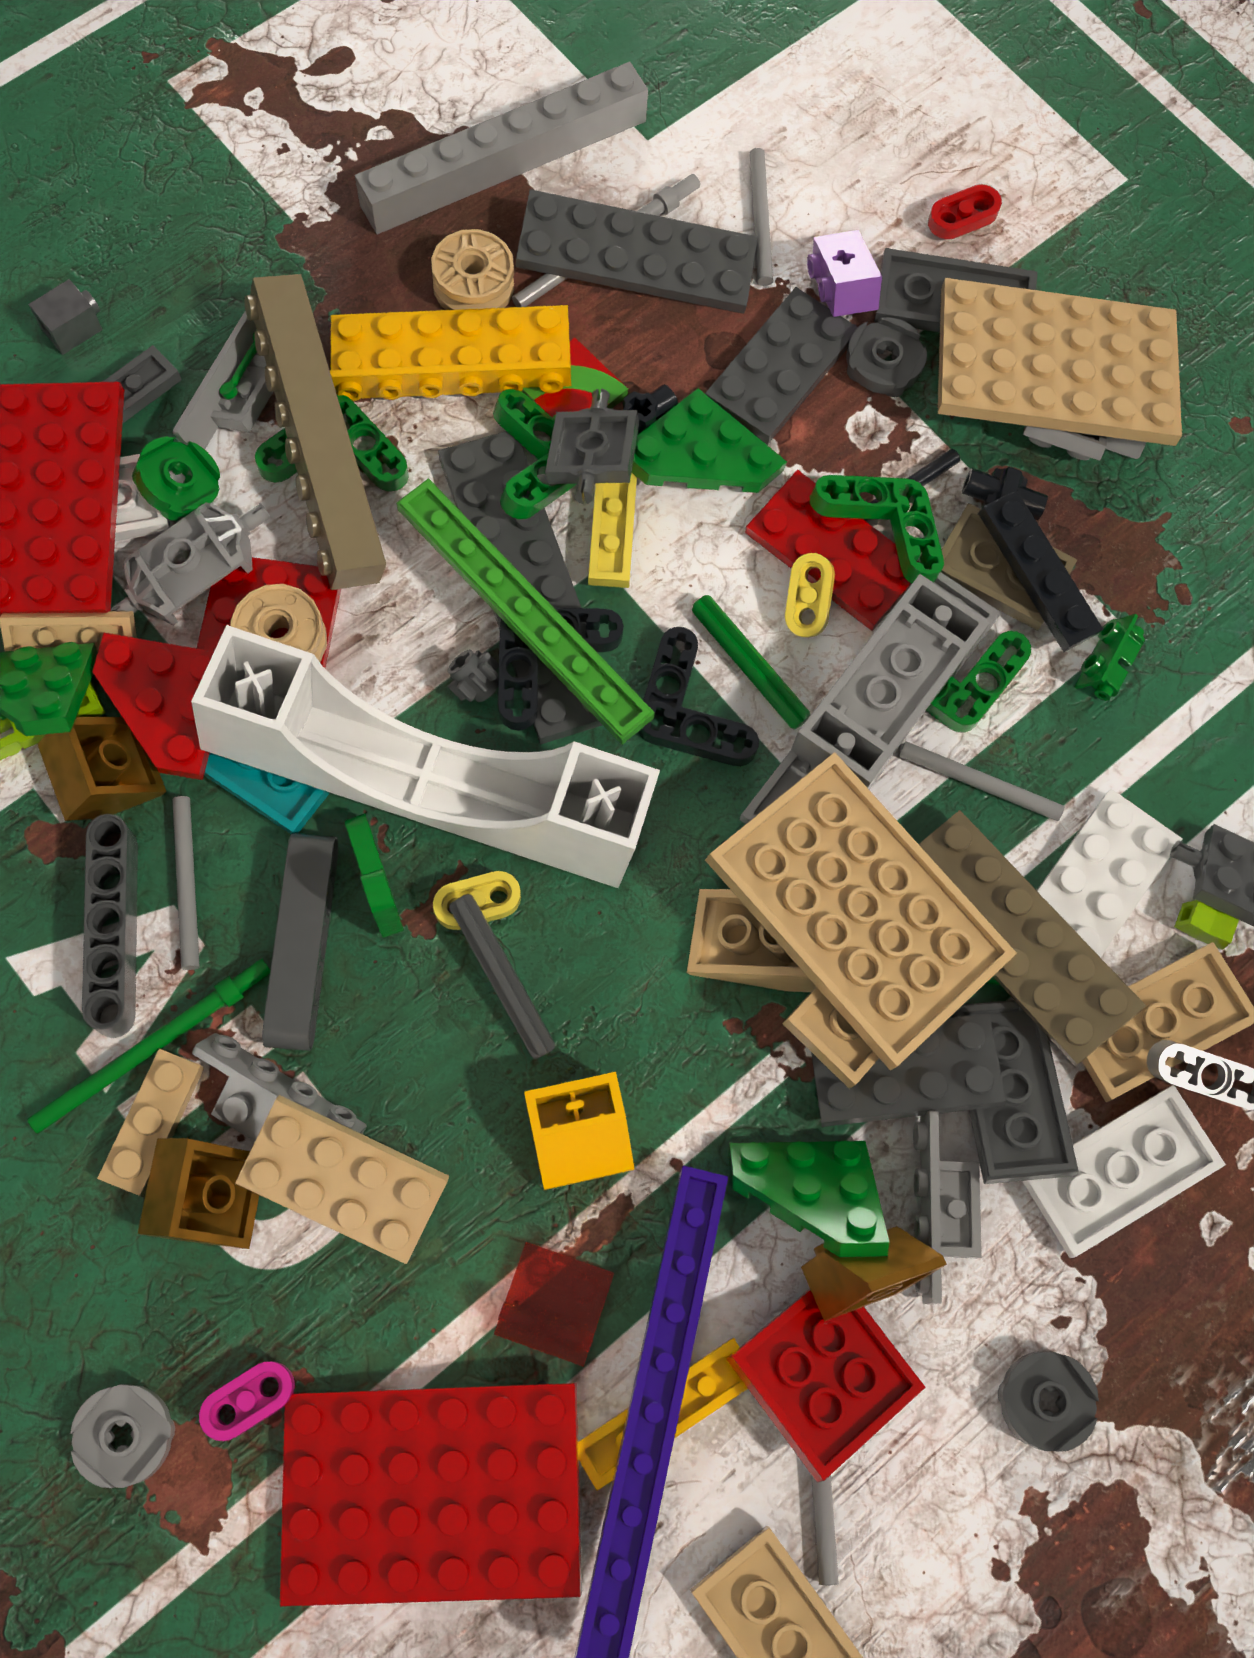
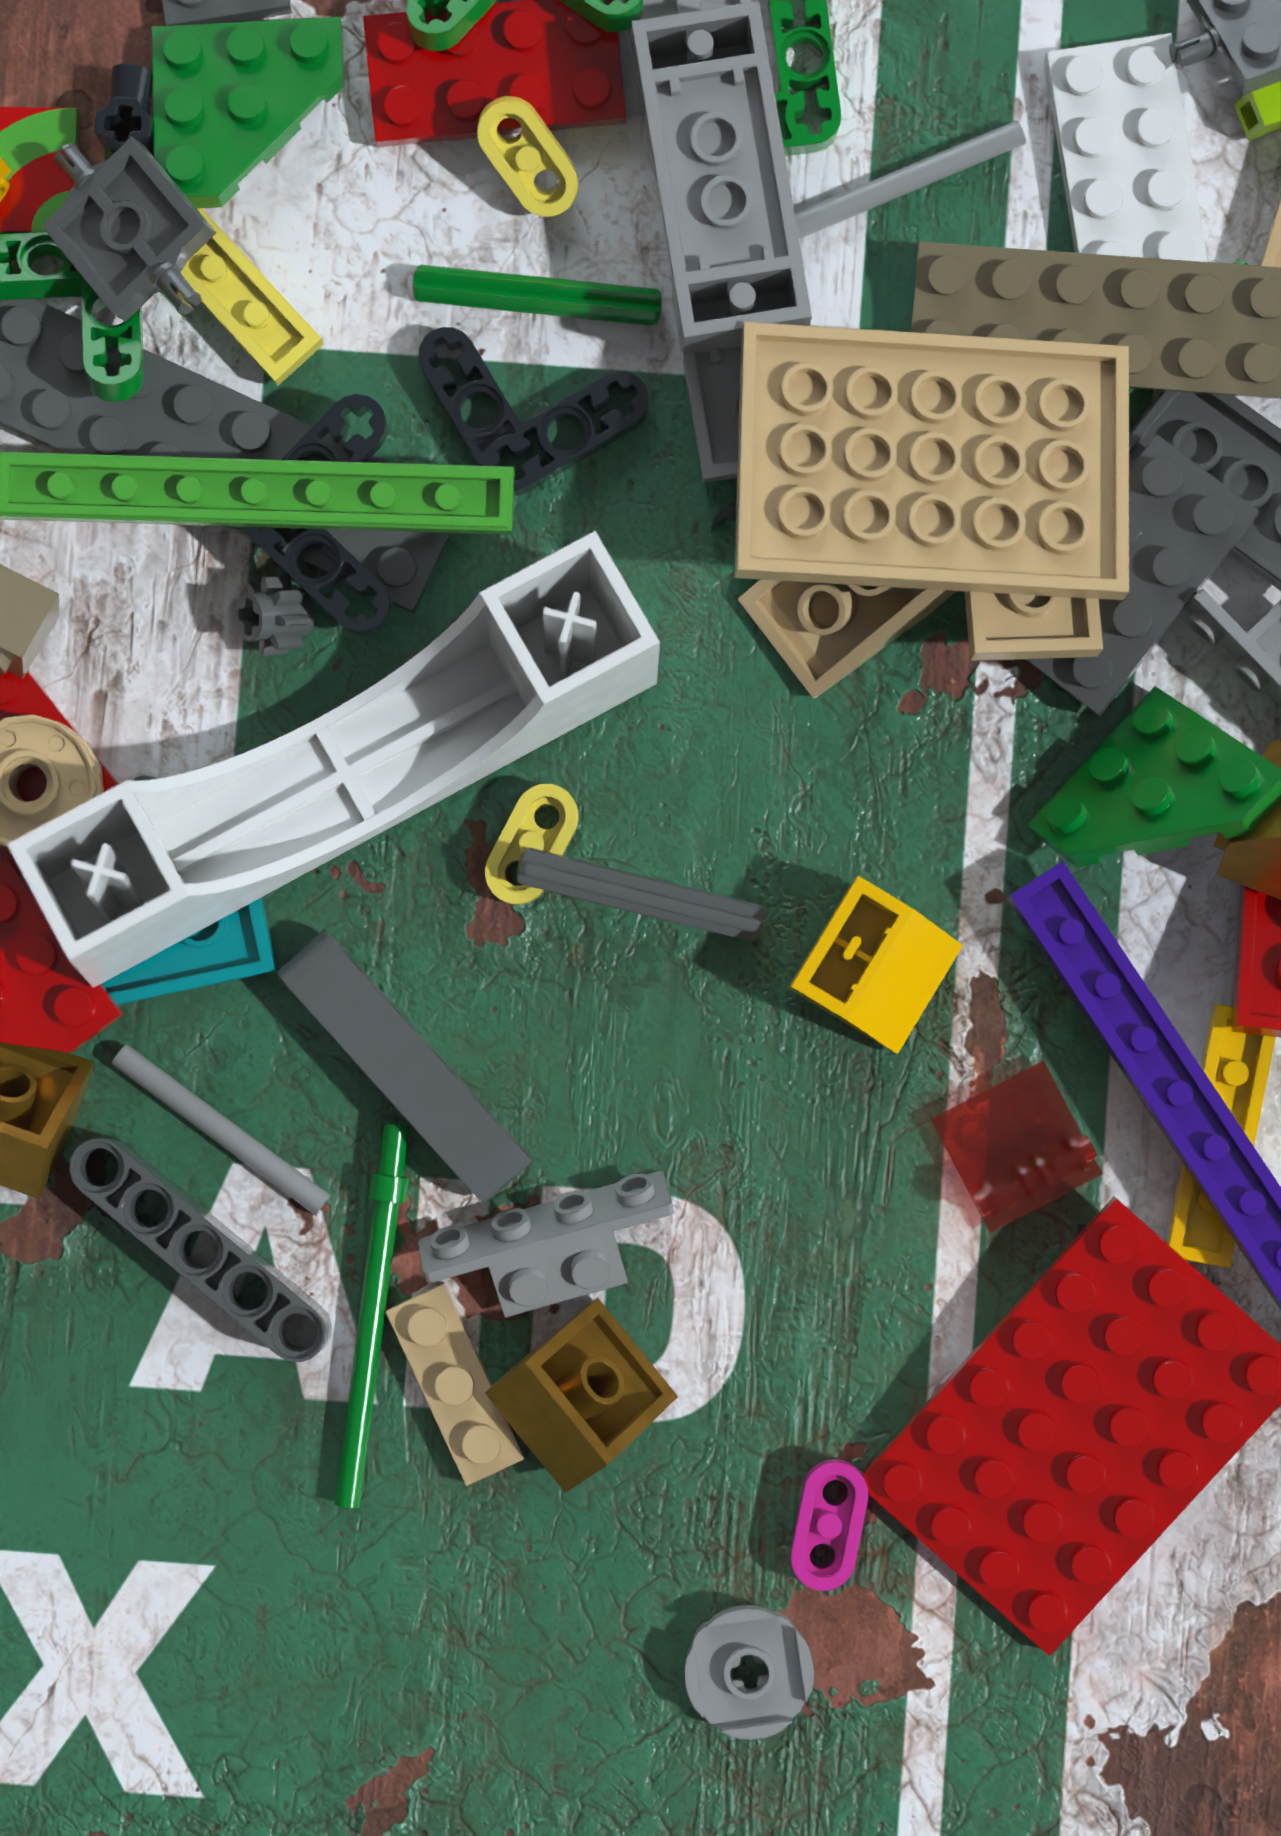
camera: 40 degrees left, 15 degrees up
tan plate [235,1095,449,1264] -> none
green beam [344,813,404,938] -> none

